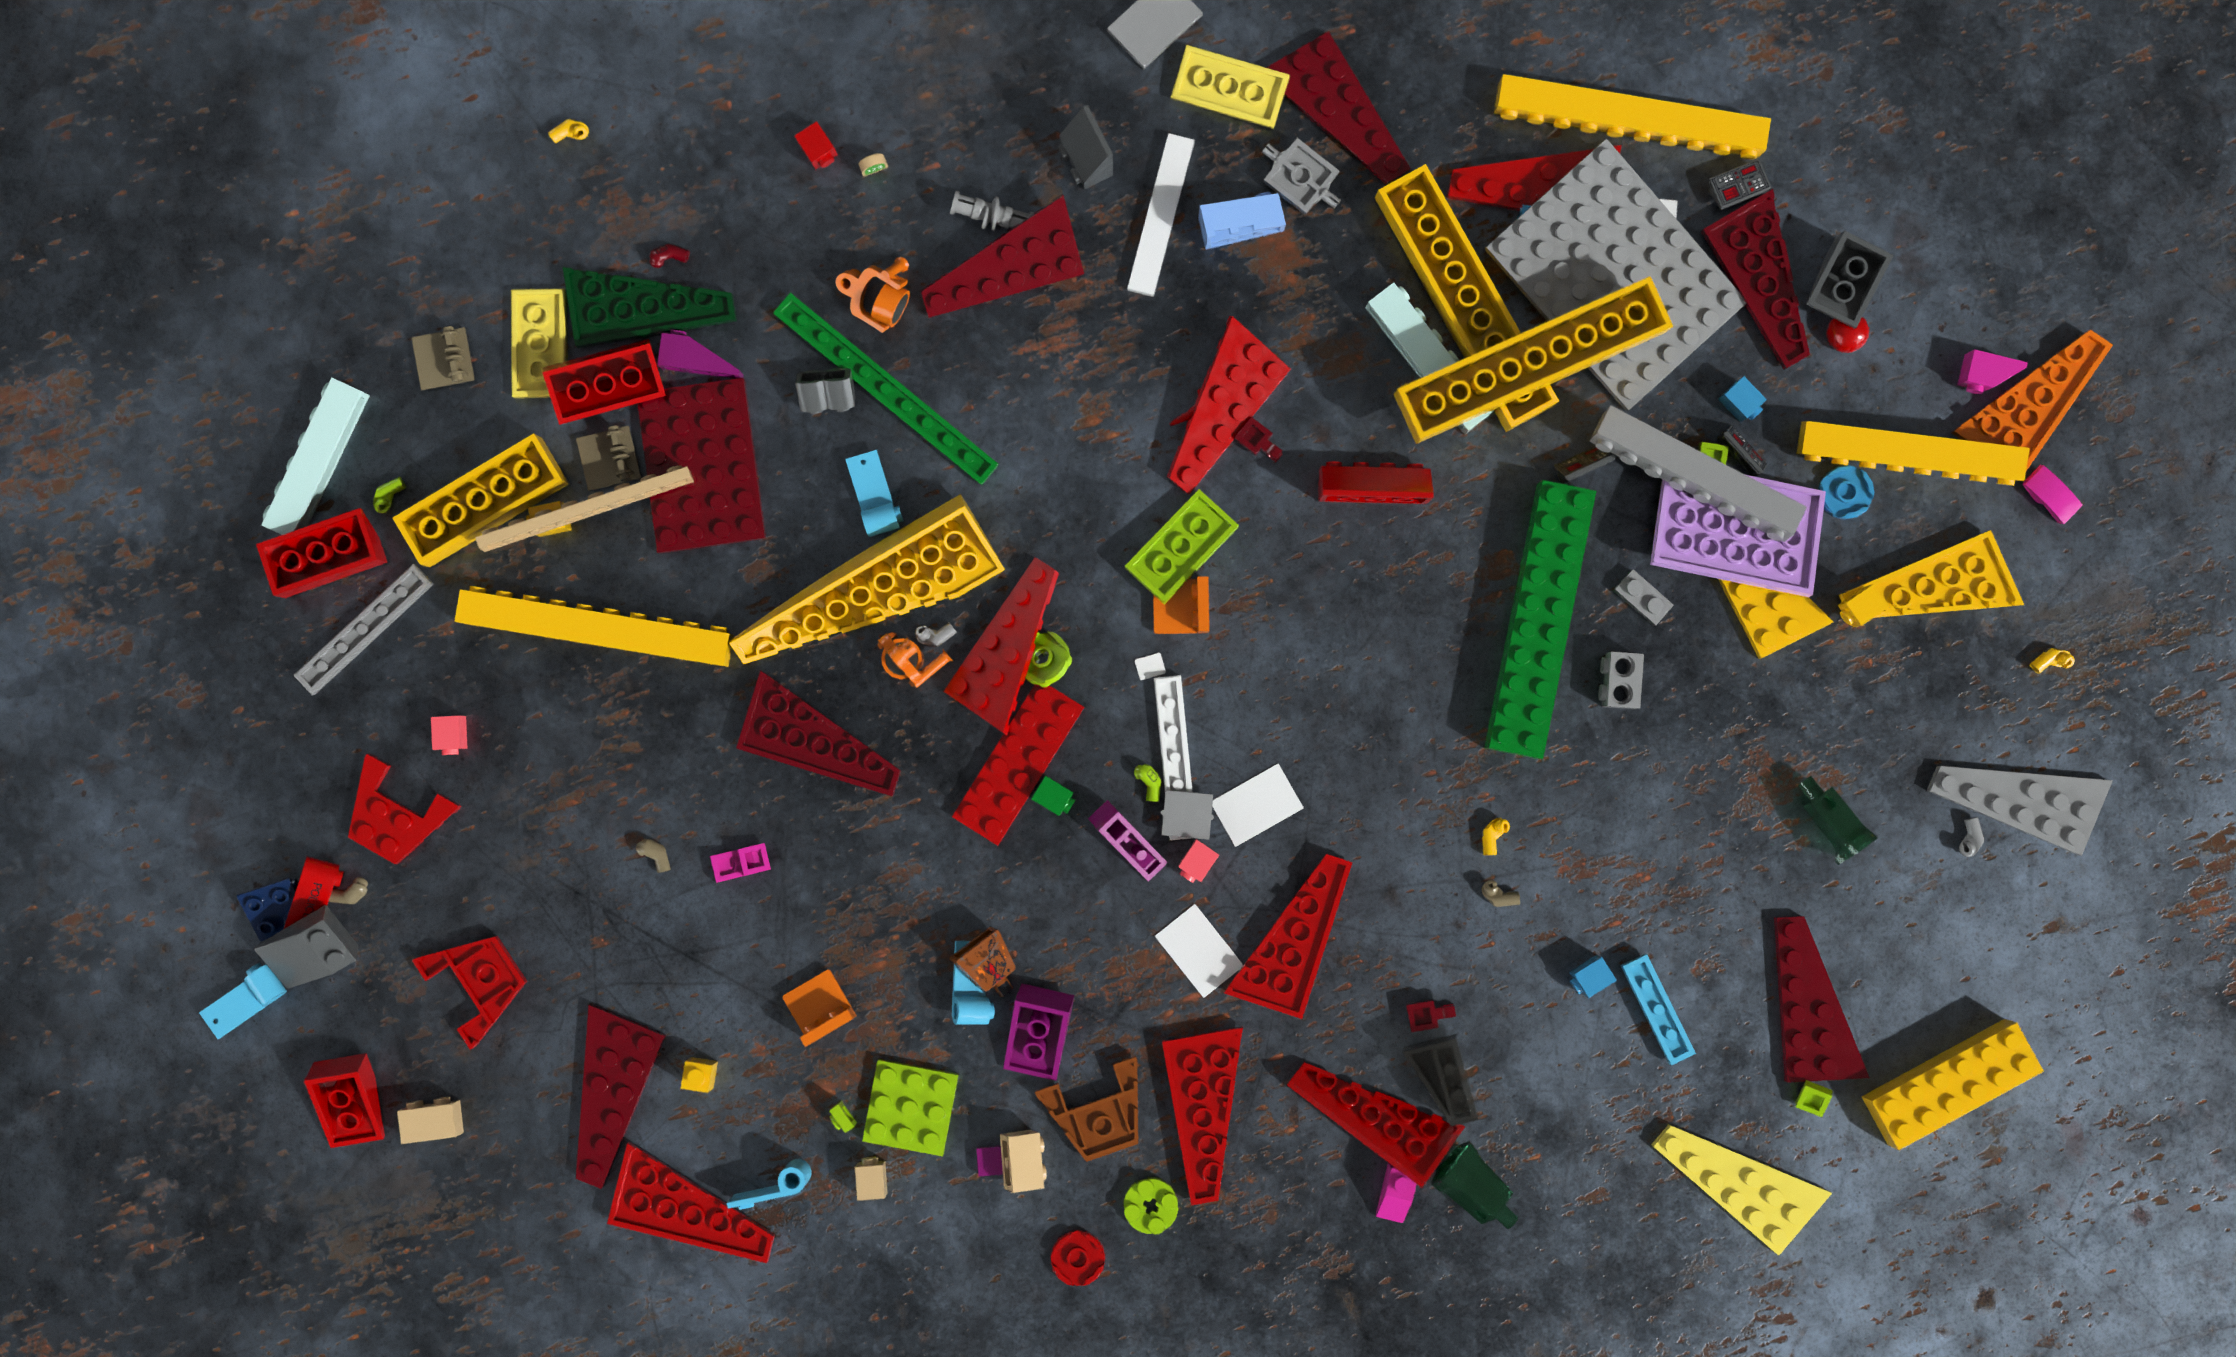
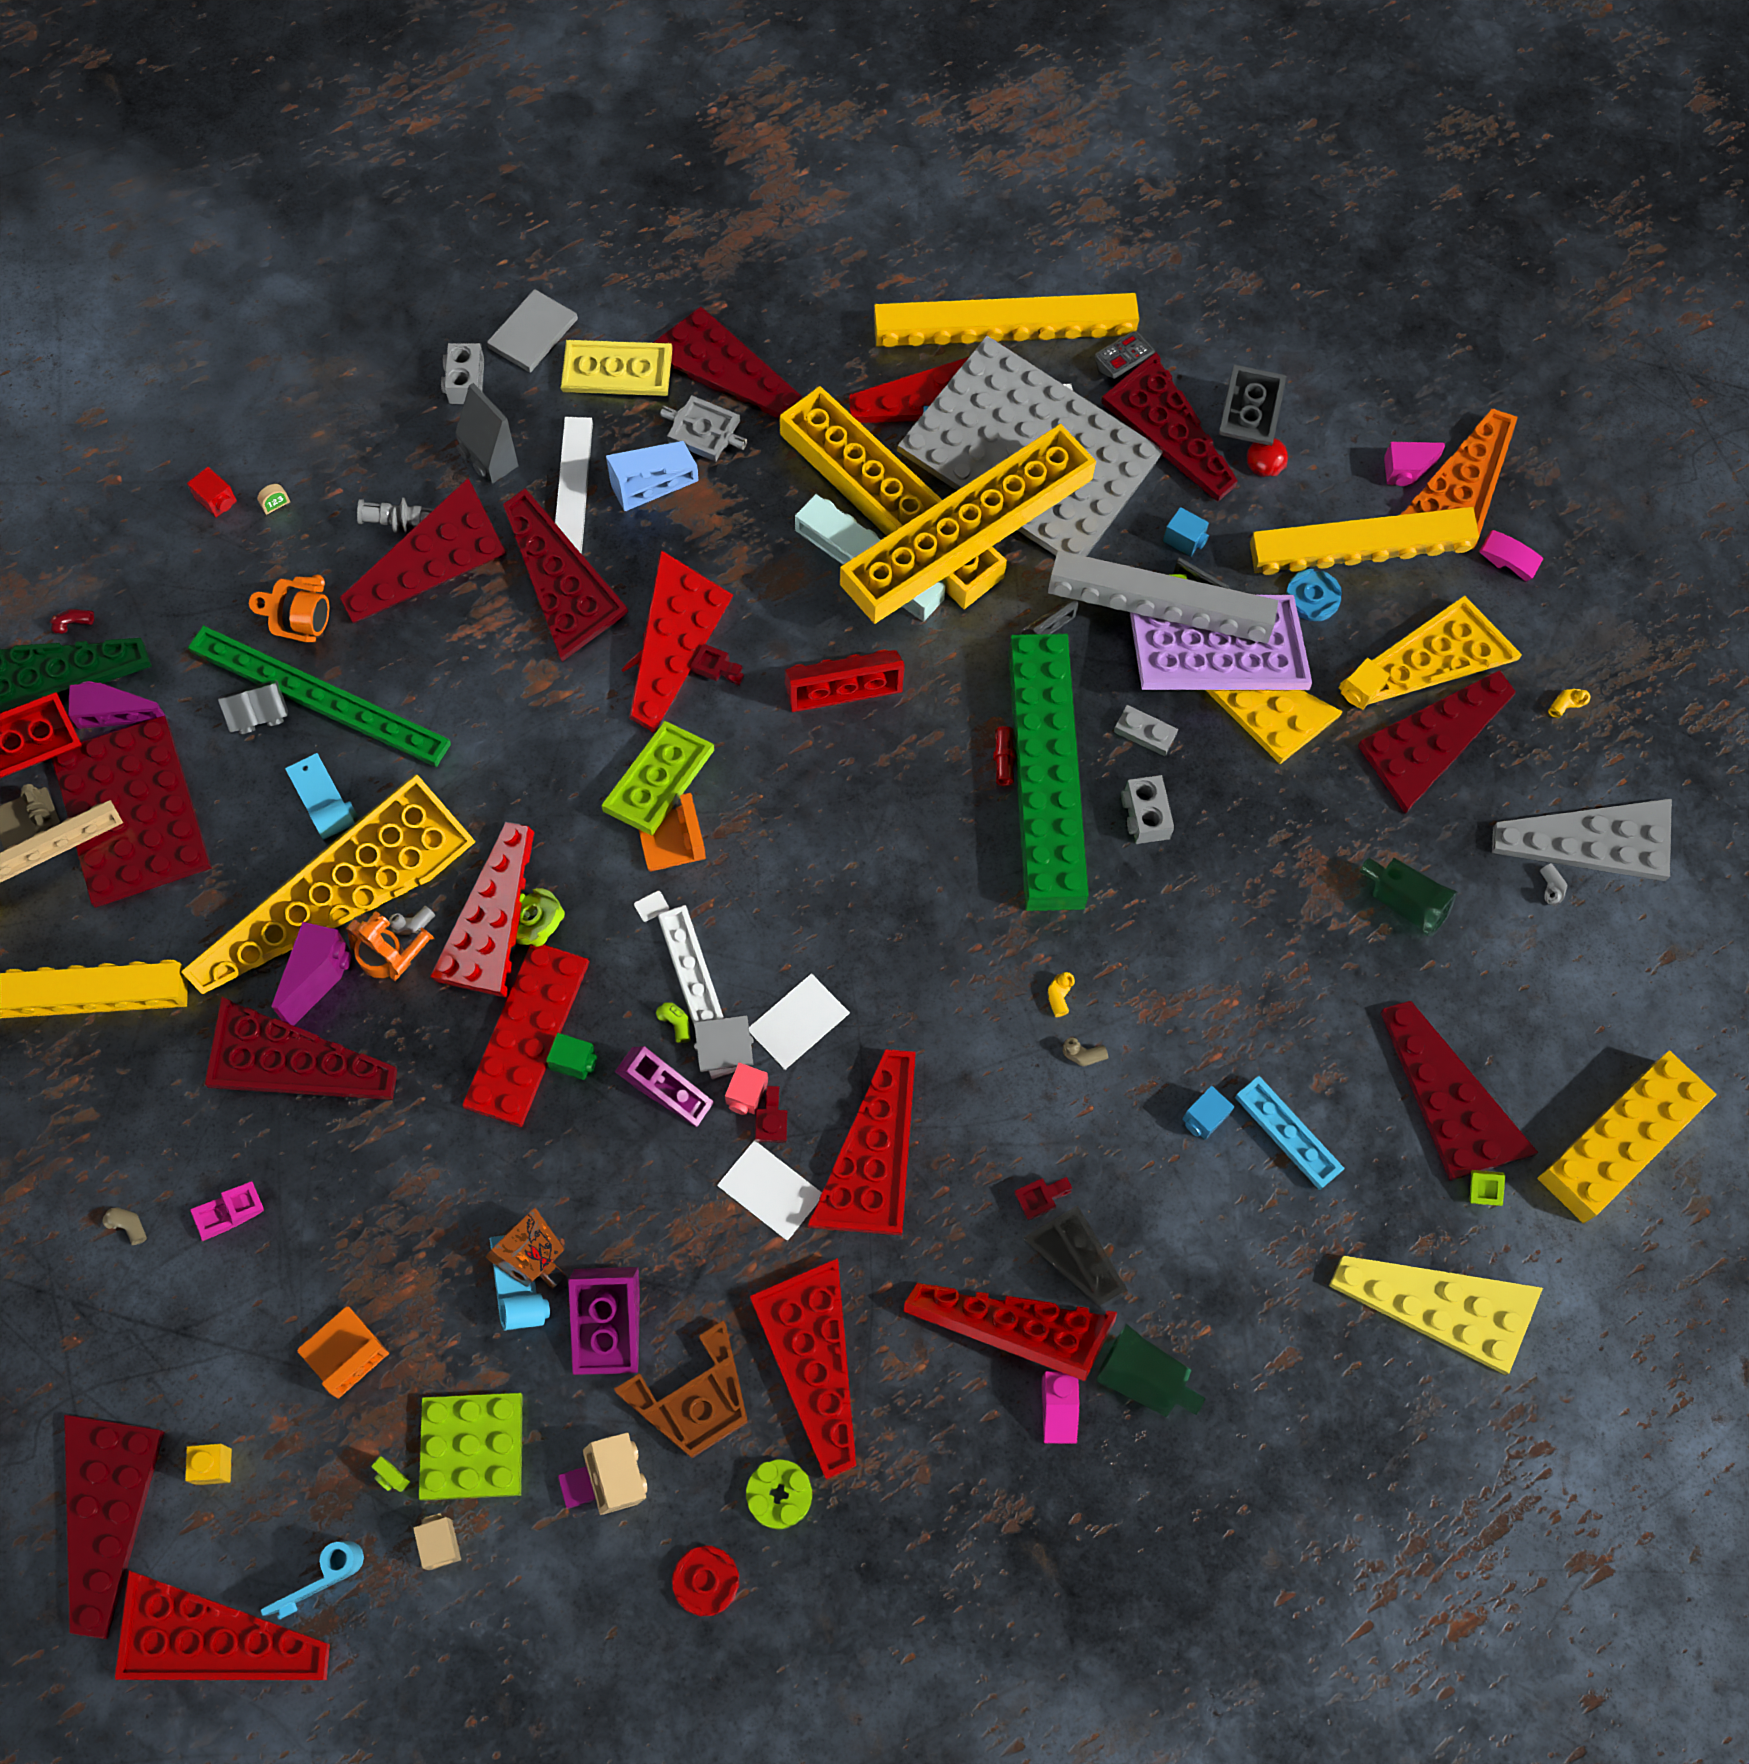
camera: 20 degrees left, 20 degrees down
none -> magenta slope [271,922,352,1026]
none -> light grey brick [441,343,484,404]
none -> dark red wing [503,488,628,662]
none -> dark red plate [755,1086,787,1143]
none -> red pin [993,726,1016,786]
none -> dark red wing [1358,670,1516,814]

